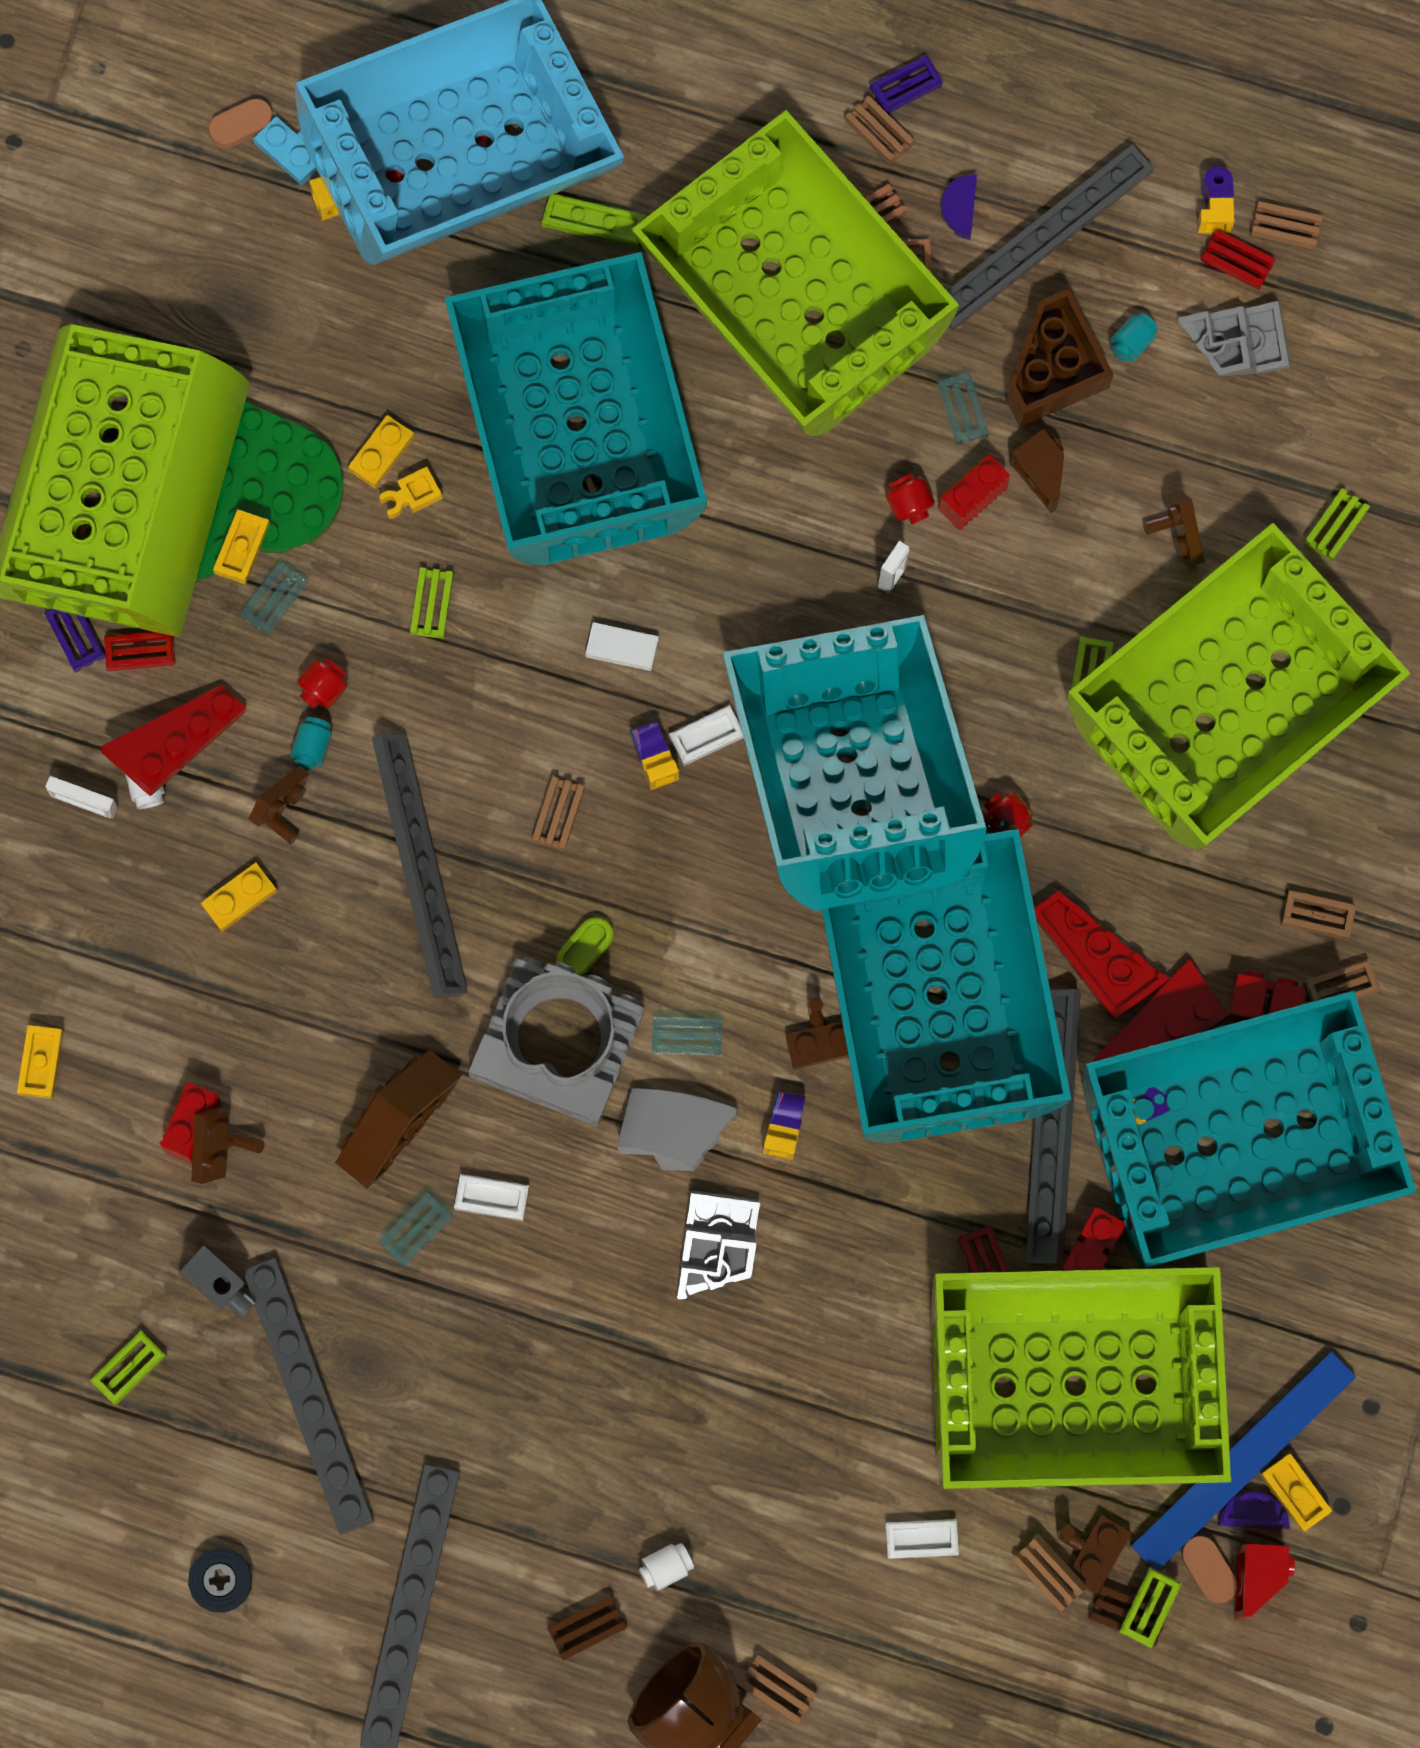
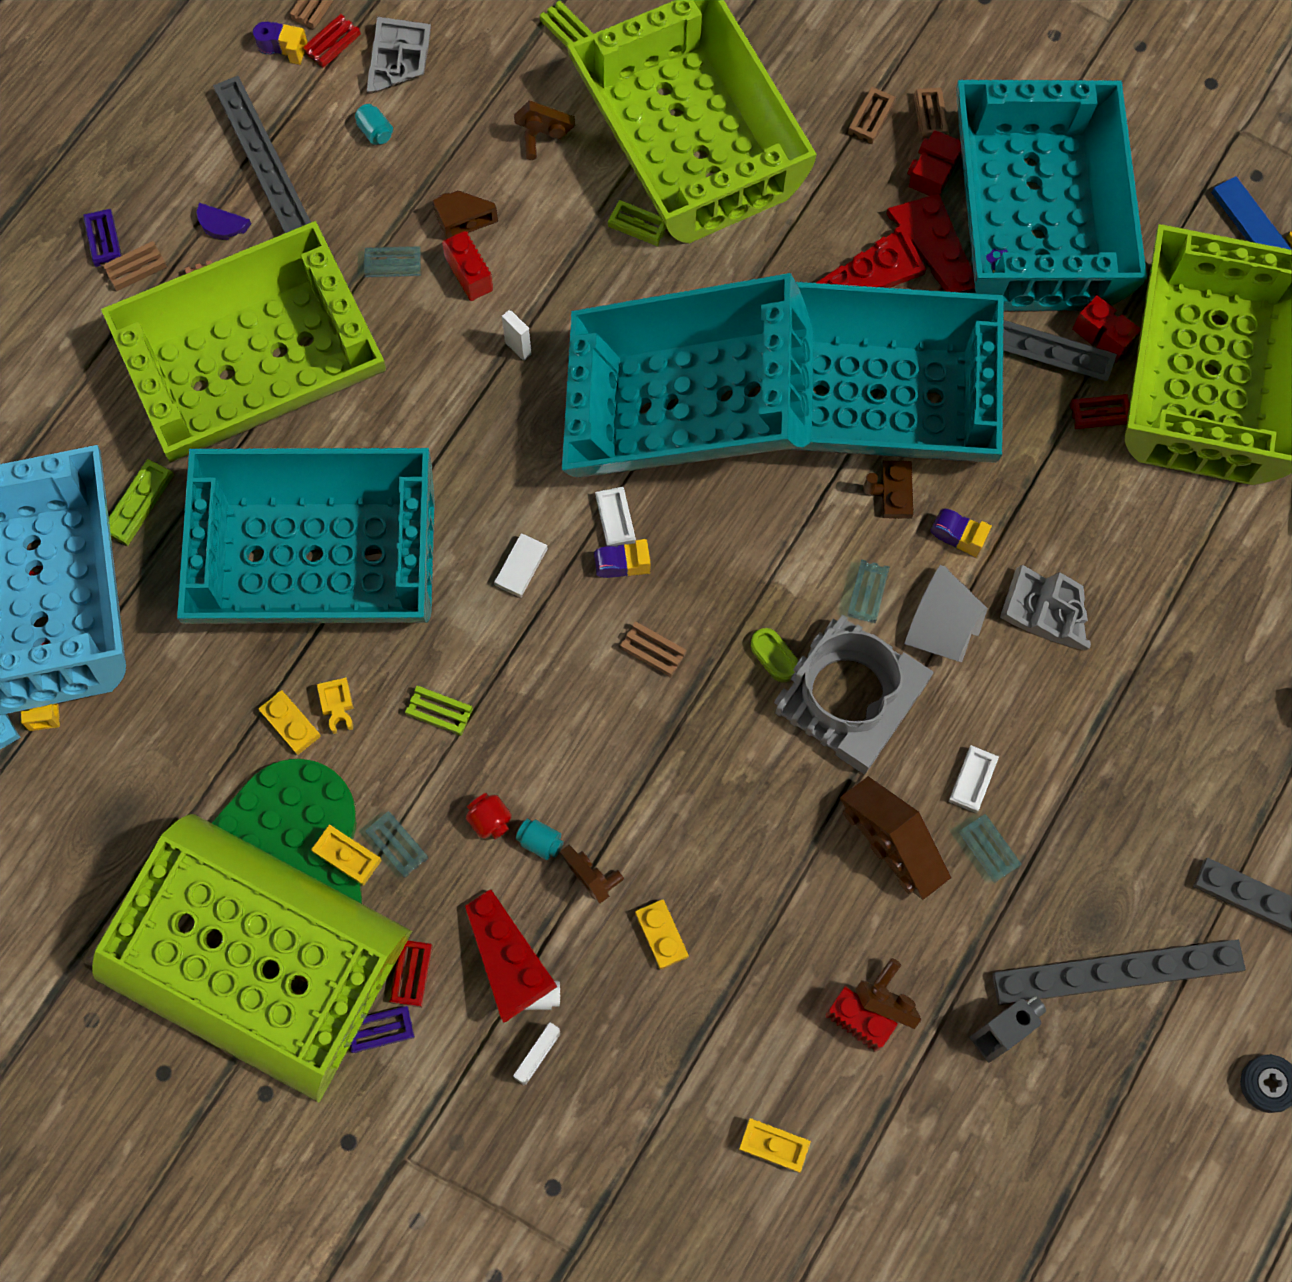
camera: 75 degrees left, 5 degrees down
lime tile [90,1331,167,1406] -> none
dark grey plate [372,733,467,998] -> none
red head [885,473,935,525] -> none
reddish brown brick [1005,288,1114,427] -> none

